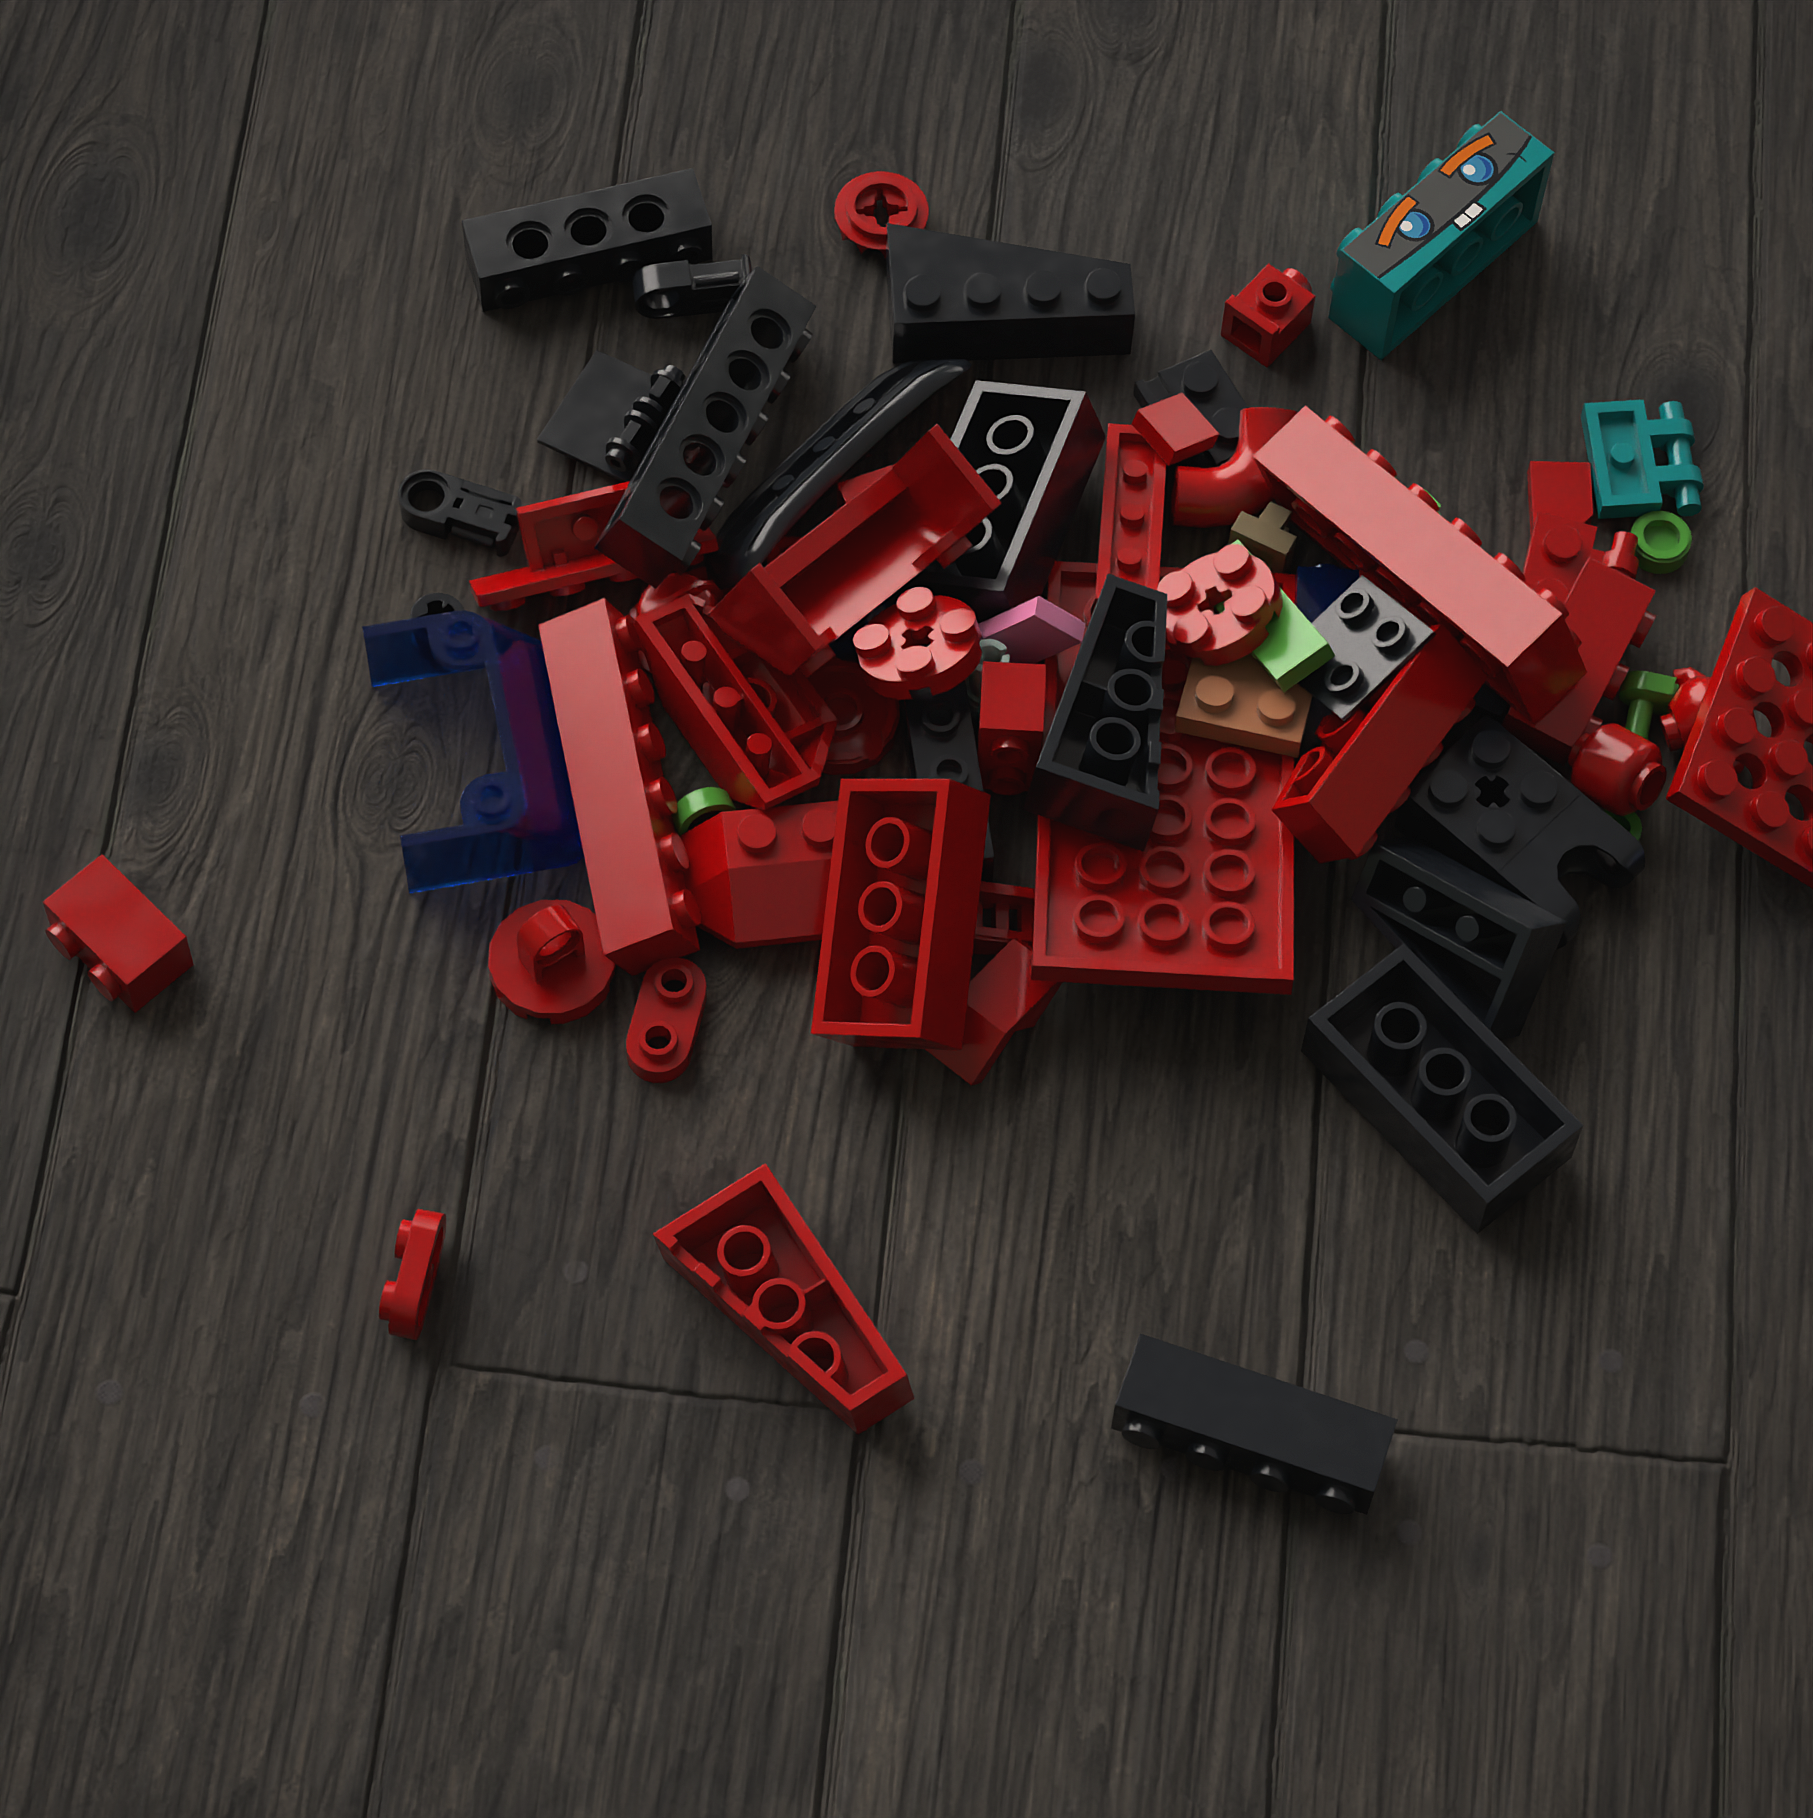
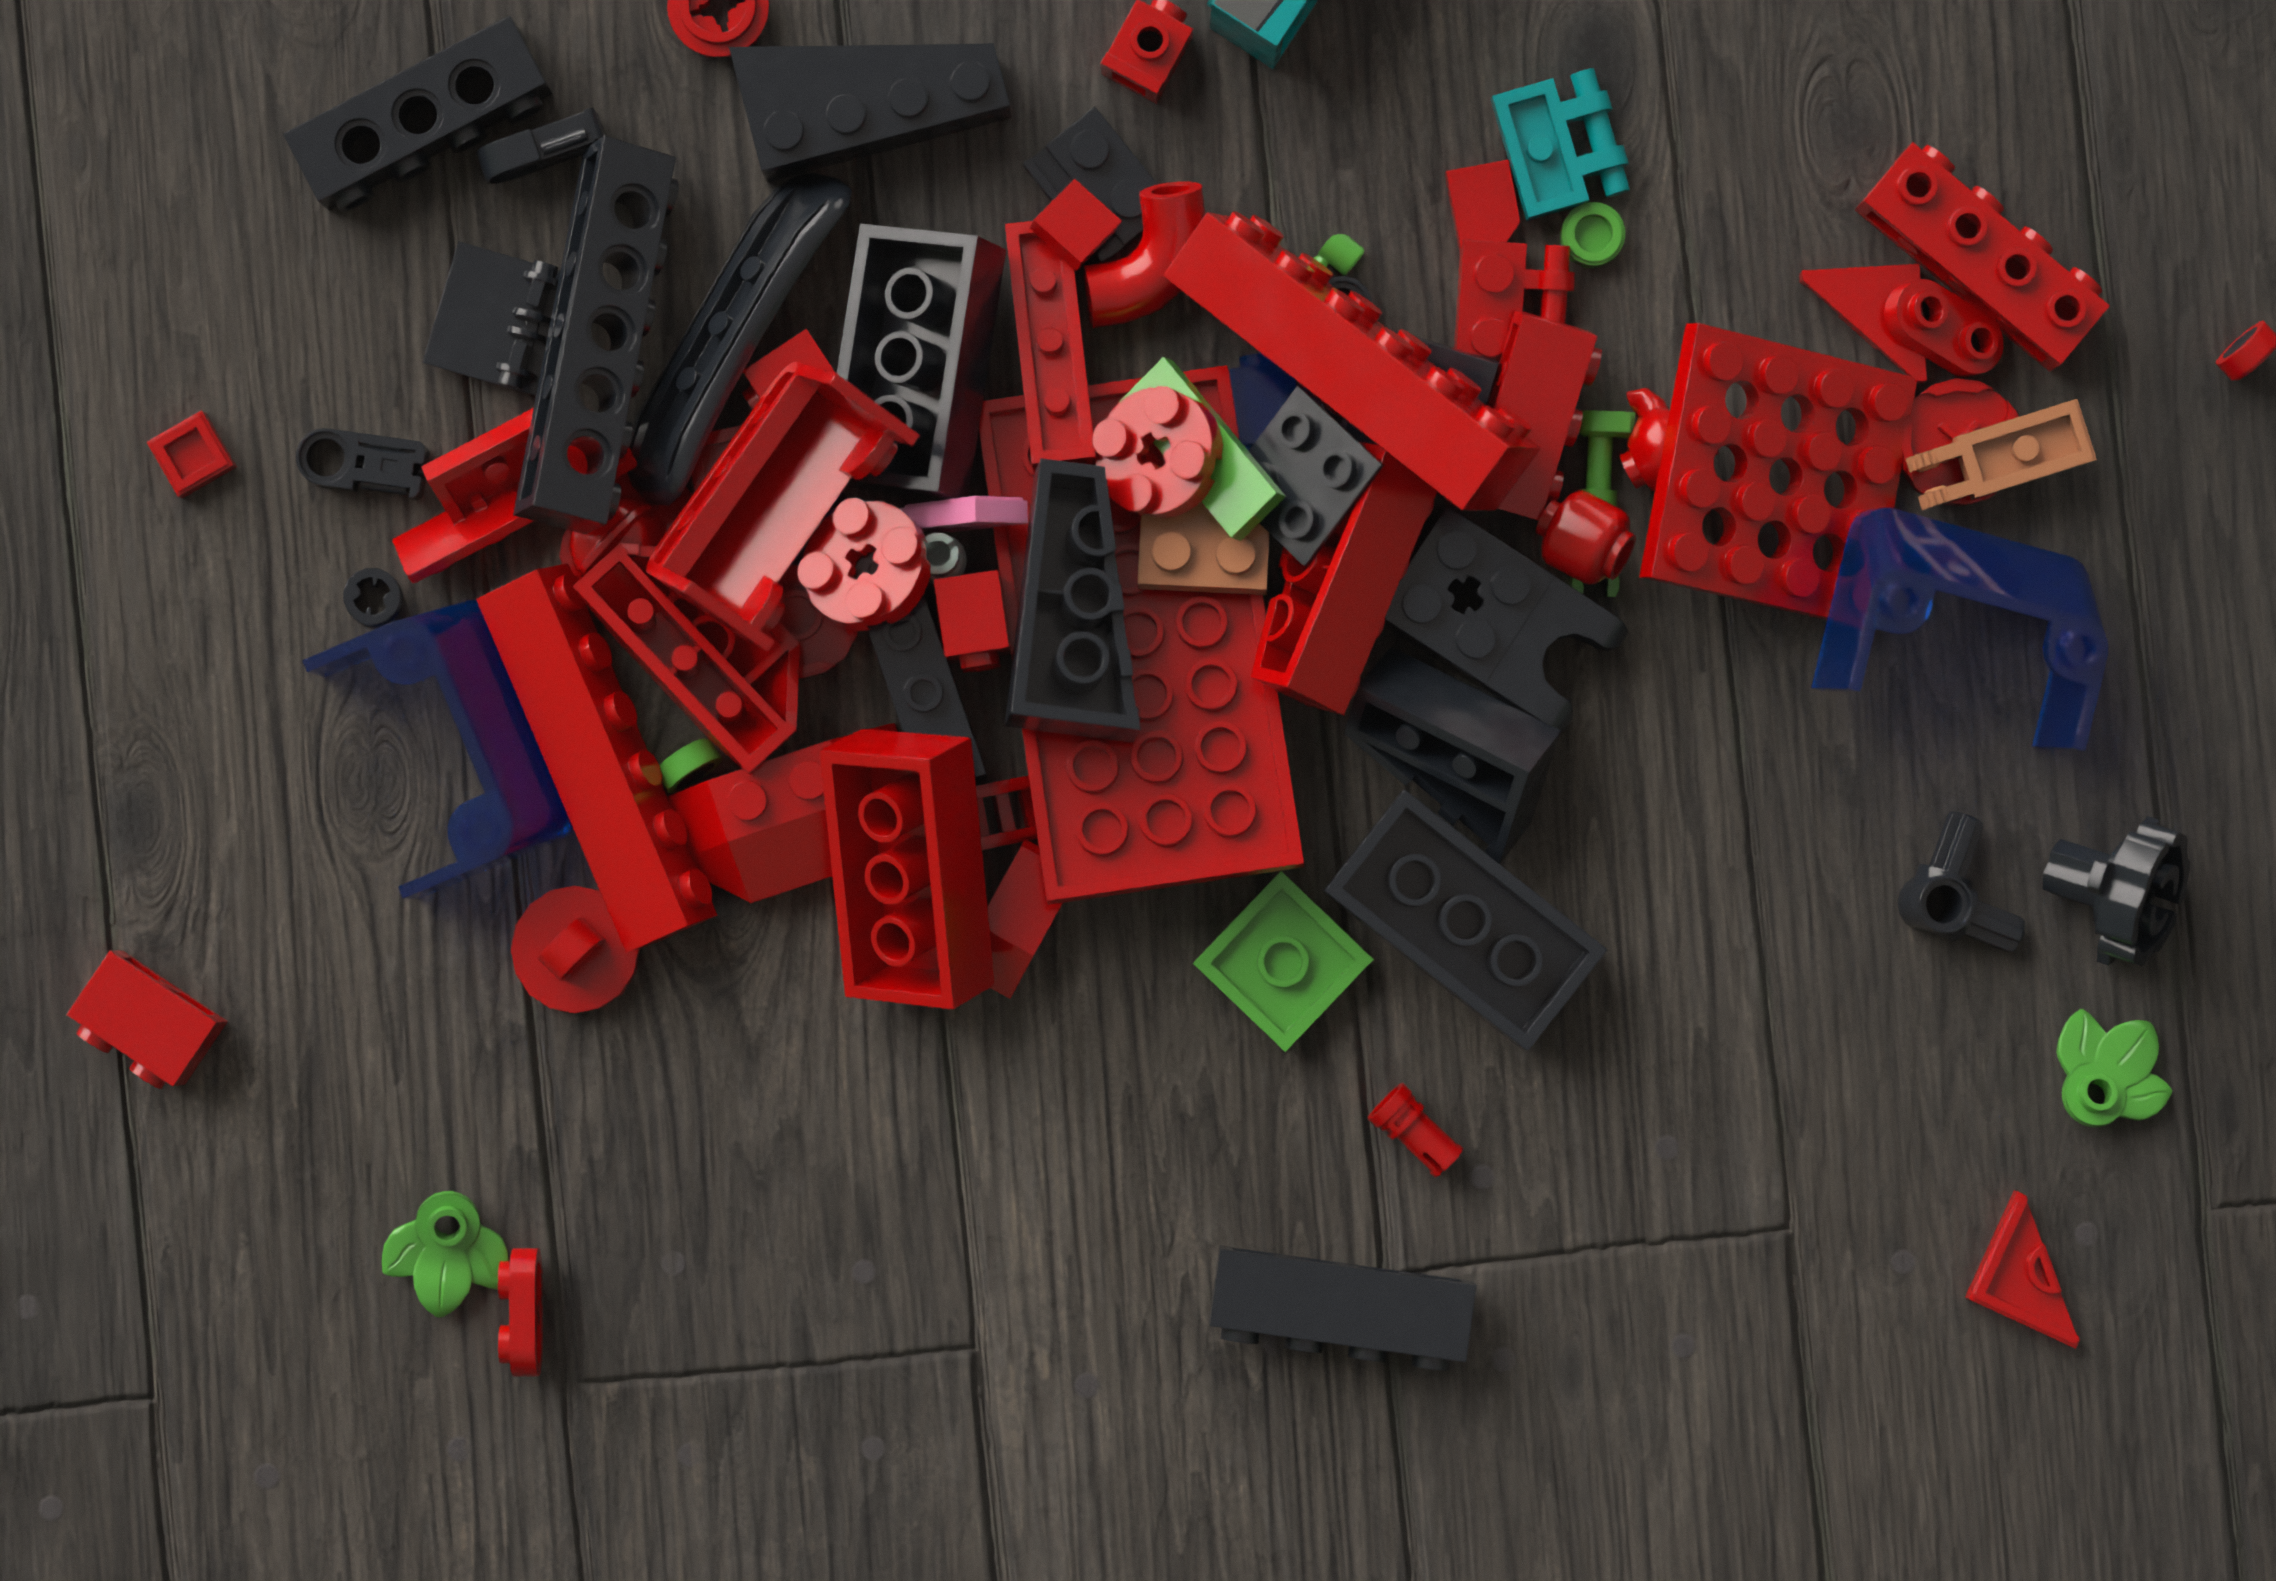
camera: 10 degrees left, 25 degrees up
red plate [626,957,707,1083] -> none
red wedge [653,1163,915,1435] -> none
dark tan tile [1228,501,1297,574] -> none
none -> red tile [147,410,237,499]
none -> bright green plate [382,1191,510,1318]
none -> bright green plate [1193,871,1374,1052]
none -> red pin [1367,1082,1463,1178]

